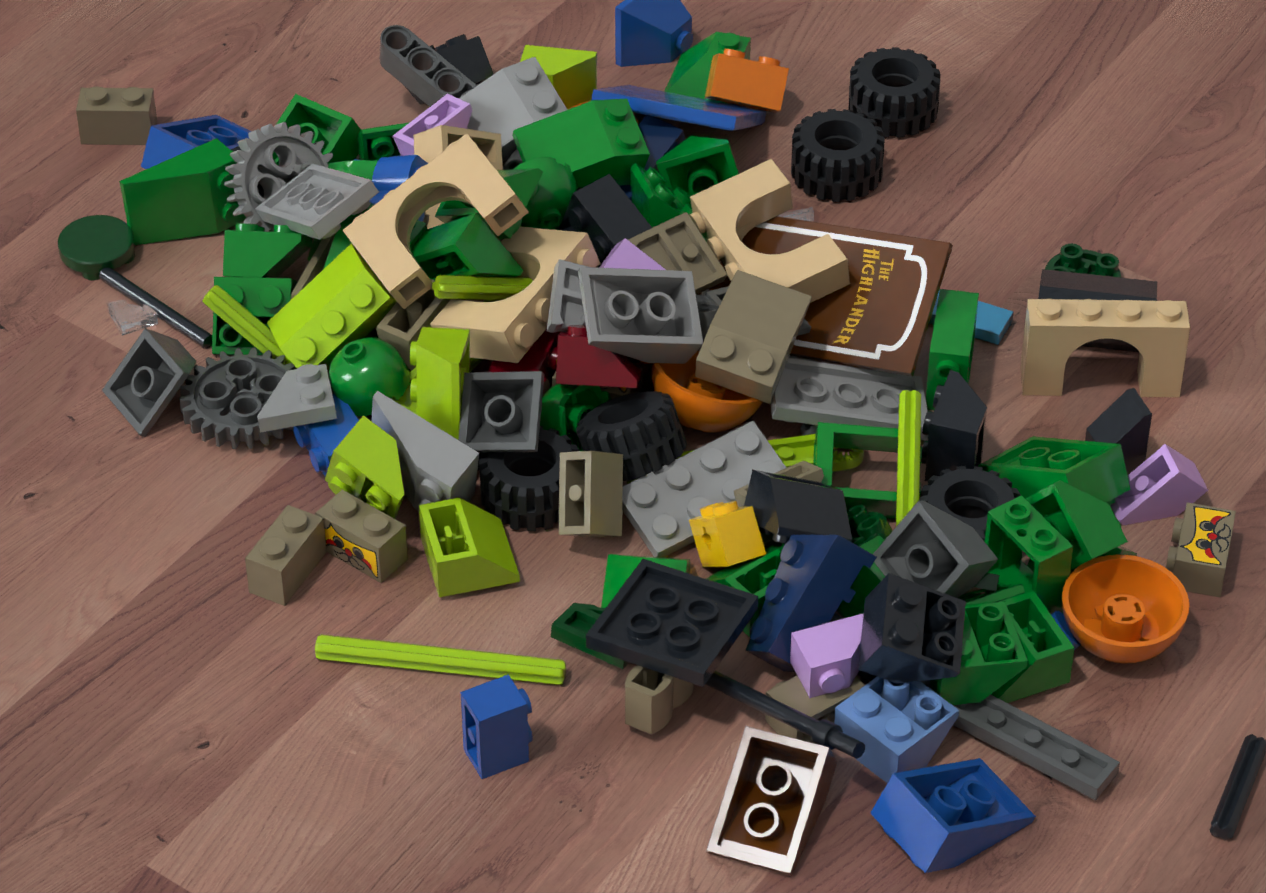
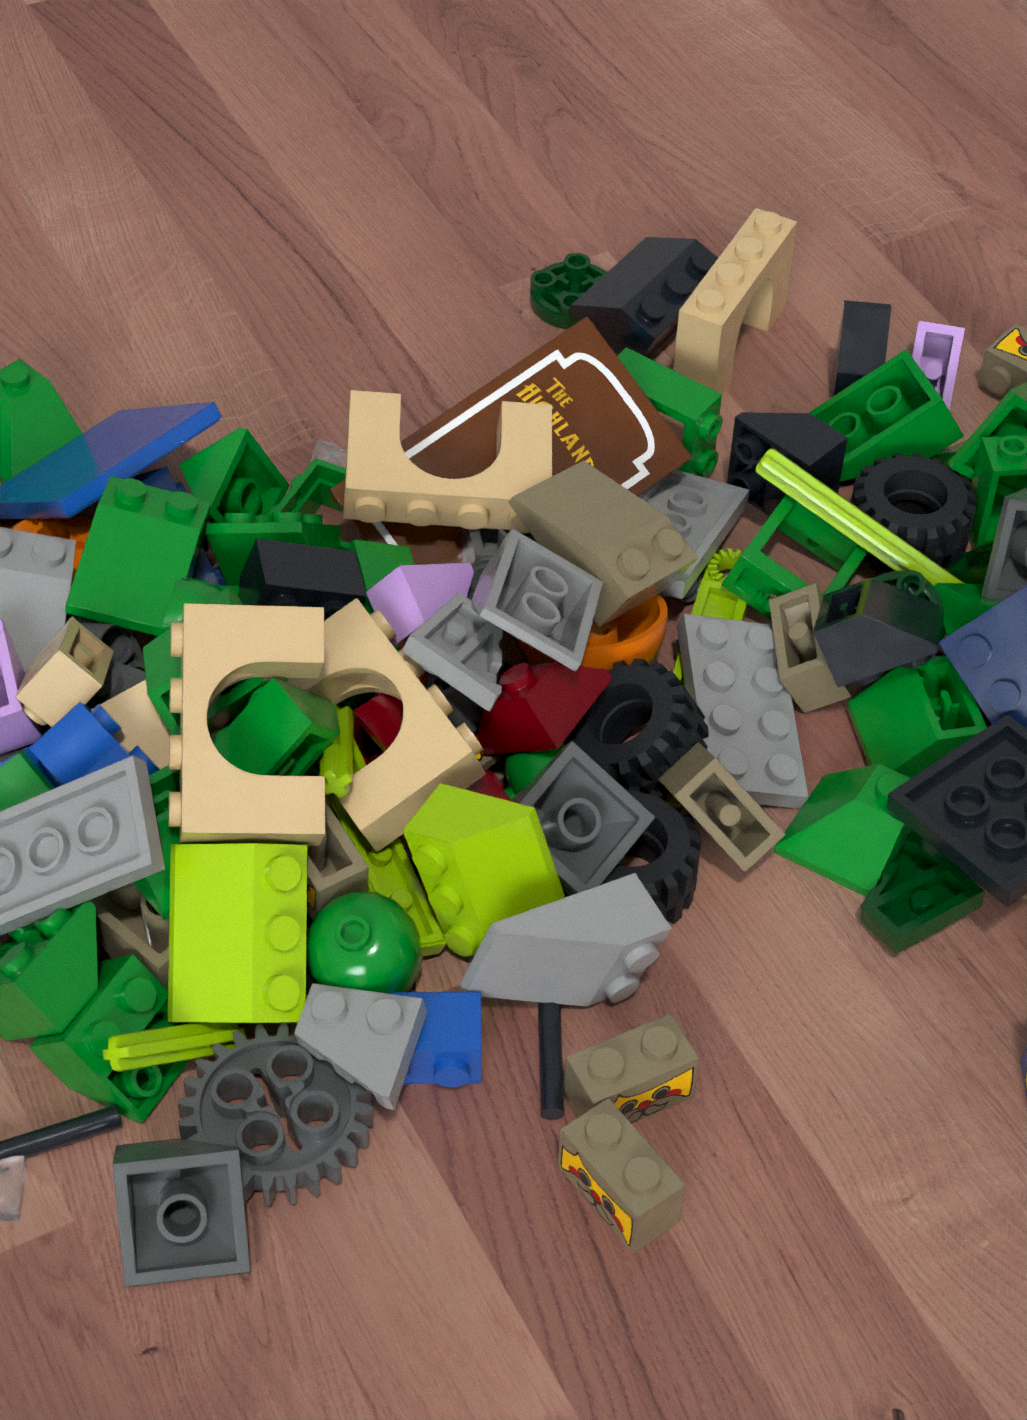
camera: 65 degrees left, 5 degrees up
lime axle [315,634,566,685] -> none
lime slope [325,415,404,519] -> none
lime slope [419,498,520,597] -> none
dark tan wing [628,212,728,295] -> none
yellow brick [689,501,766,567] -> none
orange brick [705,49,789,113] -> none
black tyre [791,109,885,202] -> none
black tyre [848,47,941,138] -> none

